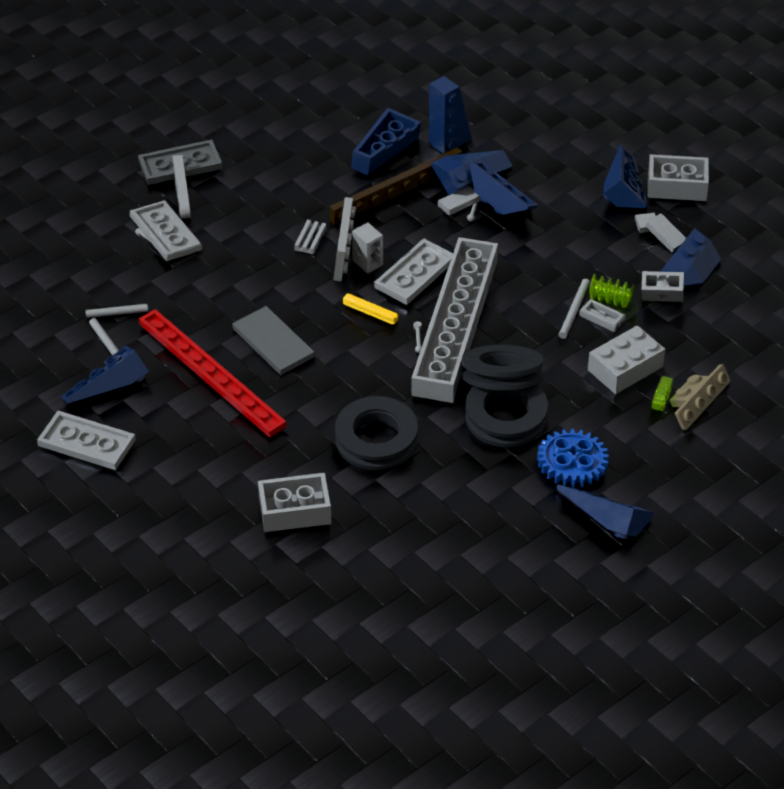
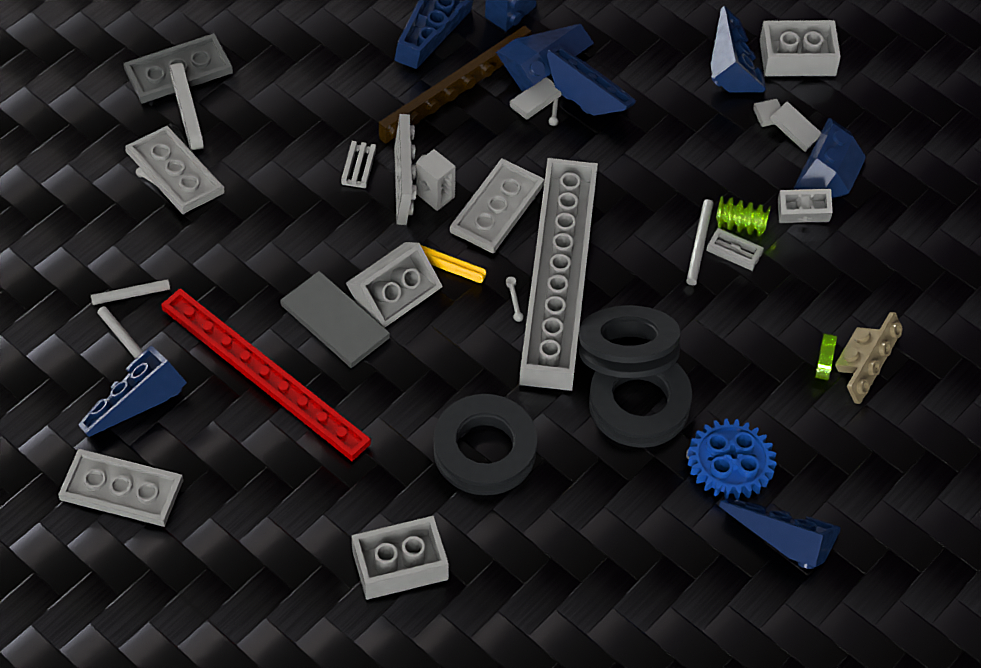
camera: 10 degrees left, 10 degrees up
light grey brick [588,326,665,394] -> none
none -> light grey slope [346,242,443,328]

